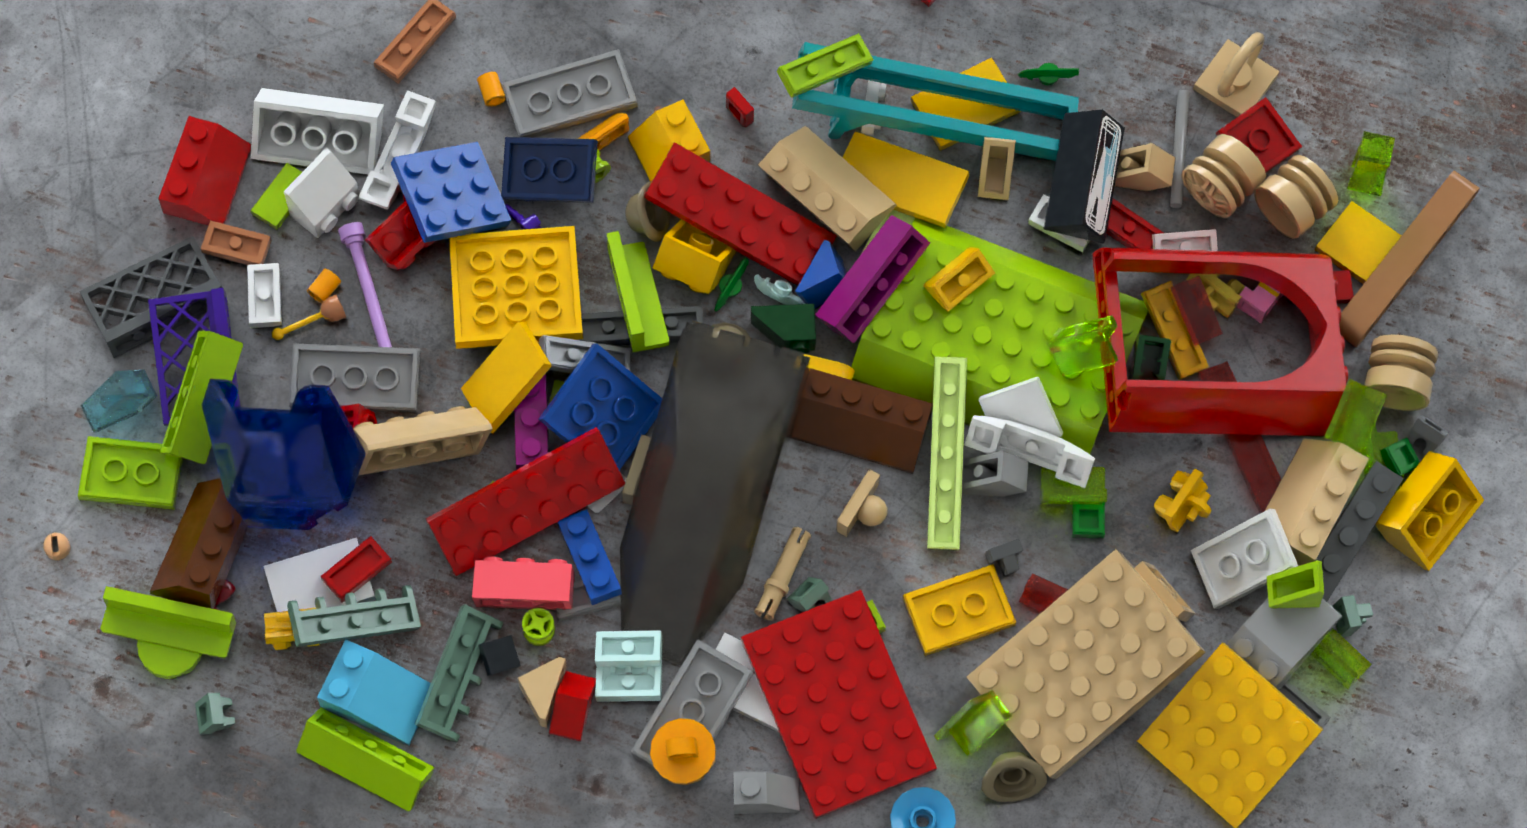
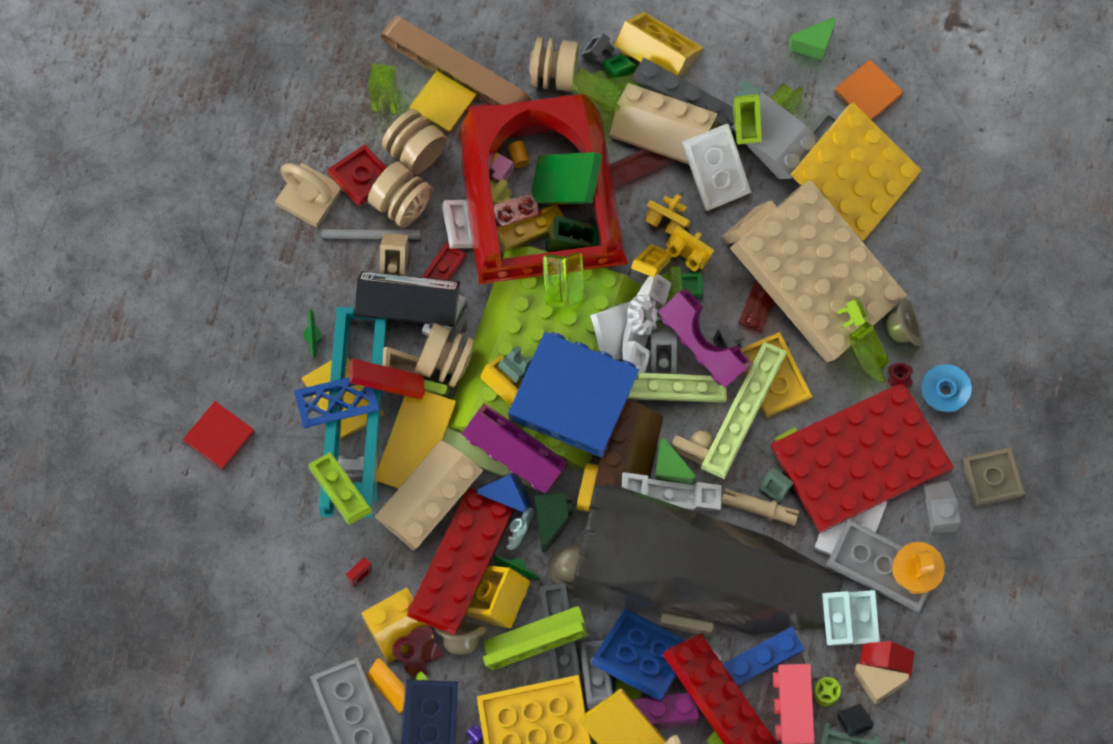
camera: 90 degrees left, 0 degrees up
none -> blue window [294,377,379,429]
none -> red tile [349,358,425,400]
none -> dark red plate [392,626,443,677]
none -> tan wheel [414,323,474,388]
none -> lime tile [424,379,450,398]
none -> sand green tile [498,346,532,383]
none -> light orange hinge [507,141,530,168]
none -> blue panel [508,332,639,458]
none -> green tile [529,152,602,205]
none -> white slope [621,472,722,511]
none -> white gear [627,295,660,335]
none -> yellow tile [631,244,672,277]
none -> bright green slope [656,438,696,485]
none -> magenta arch [658,289,753,388]
none -> yellow hips [665,226,715,271]
none -> yellowish green tile [701,342,787,479]
none -> bright green slope [789,17,836,60]
none -> orange tile [834,59,903,121]
none -> lime tile [838,297,870,327]
none -> dark red plate [888,363,913,387]

